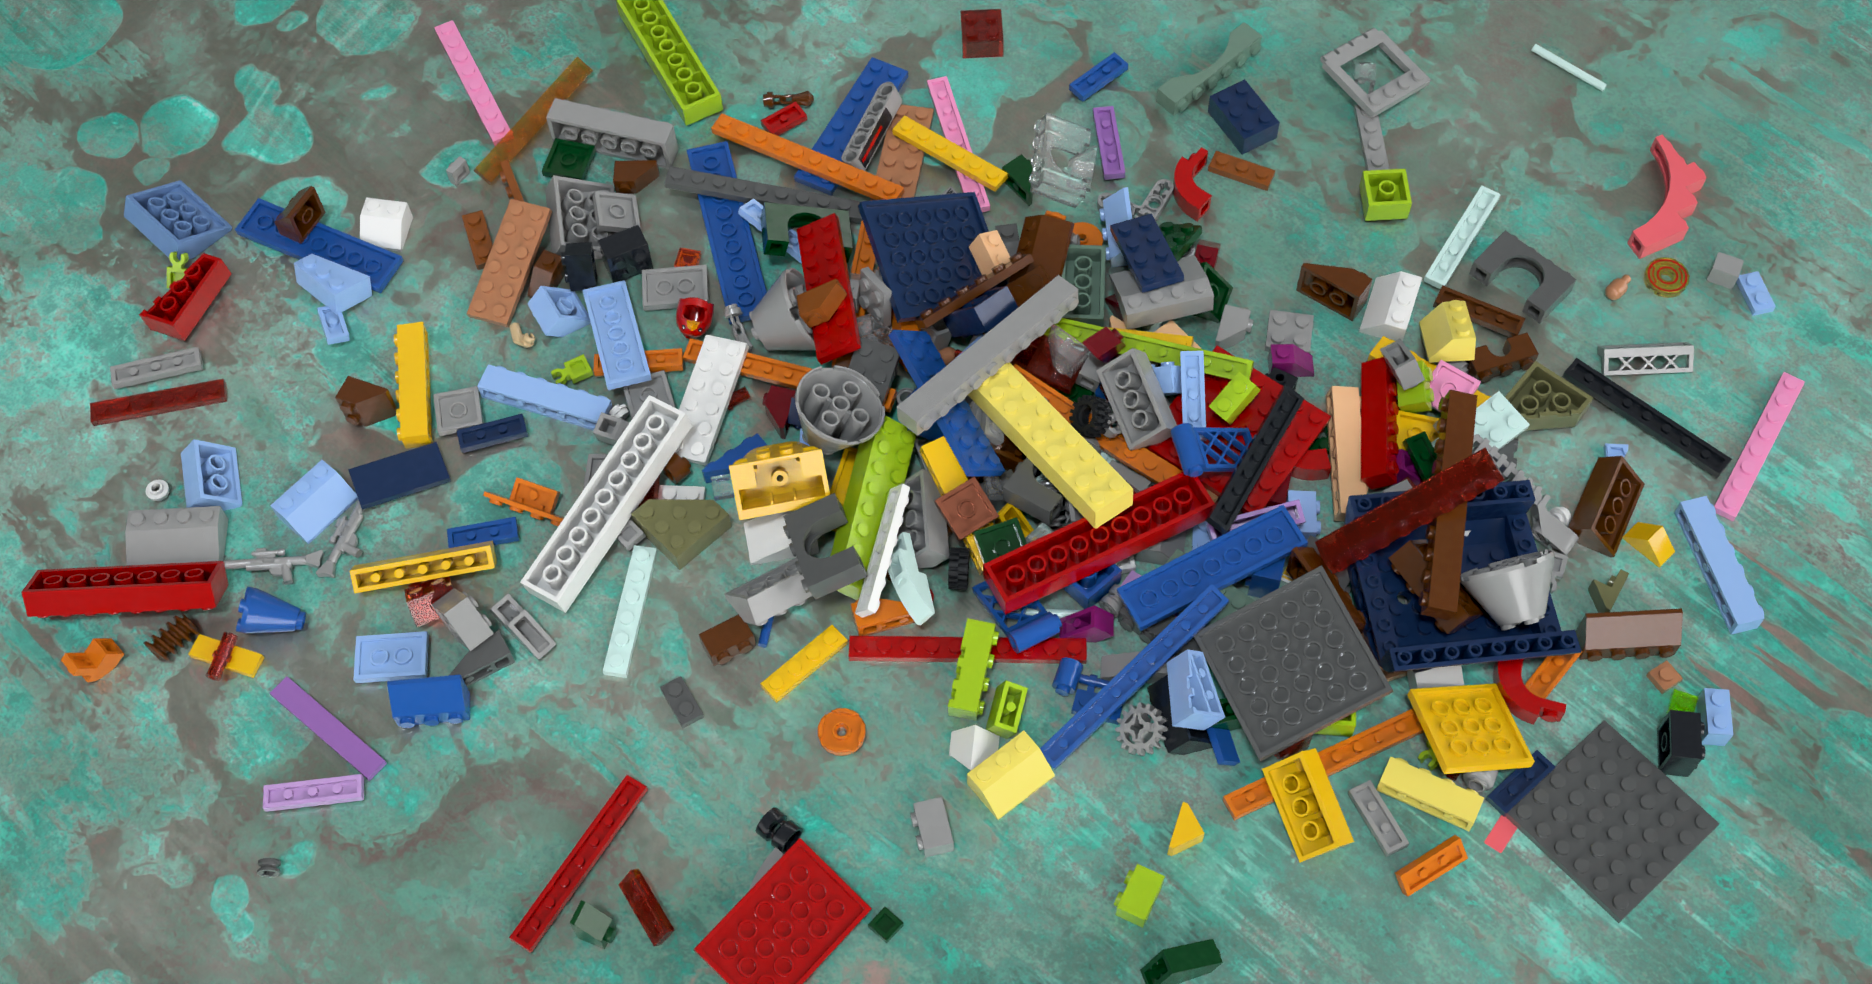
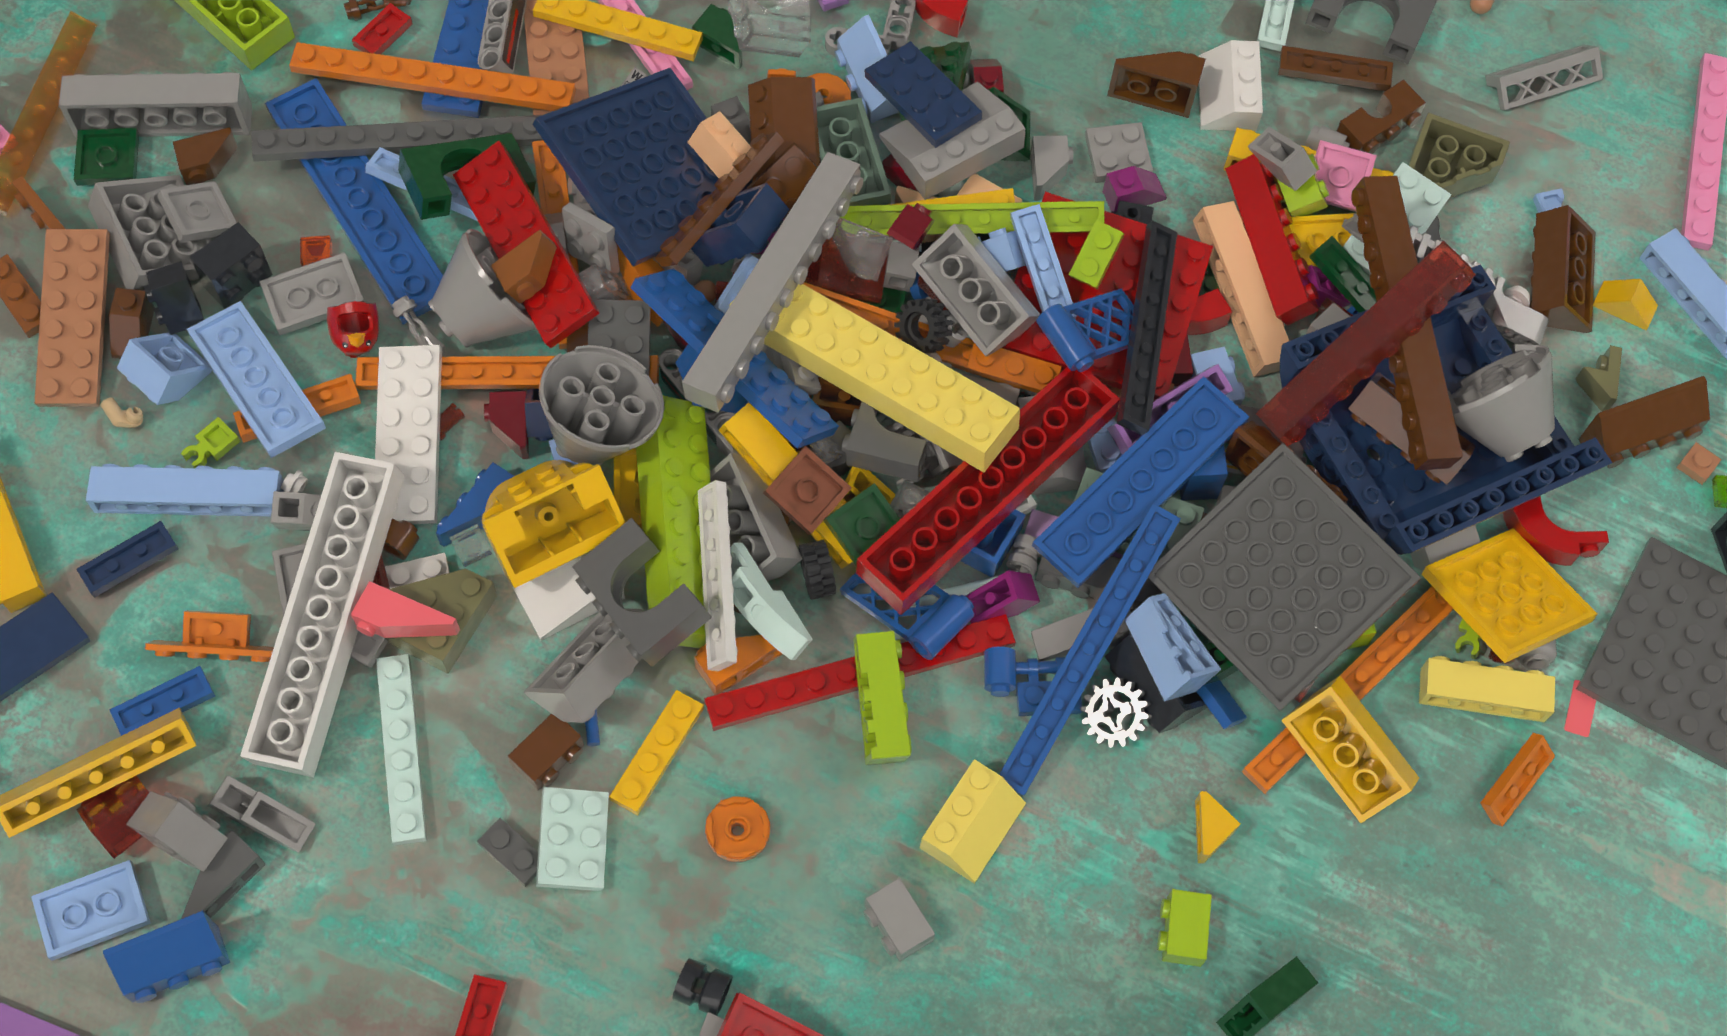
camera: 25 degrees left, 5 degrees up
light grey plate [433,386,483,436] -> none
light grey plate [623,370,675,419] -> none
white slope [949,725,1000,770] -> none
lime brick [985,680,1028,739] -> none
light grey plate [1348,780,1409,857] -> none
light yellow slope [1419,300,1476,363] -> none
dark blue plate [1485,750,1555,817] -> none
orange plate [1525,652,1582,699] -> none
black plate [1562,358,1732,478] -> none
none -> coral slope [351,581,460,638]
none -> light aqua plate [536,787,609,891]

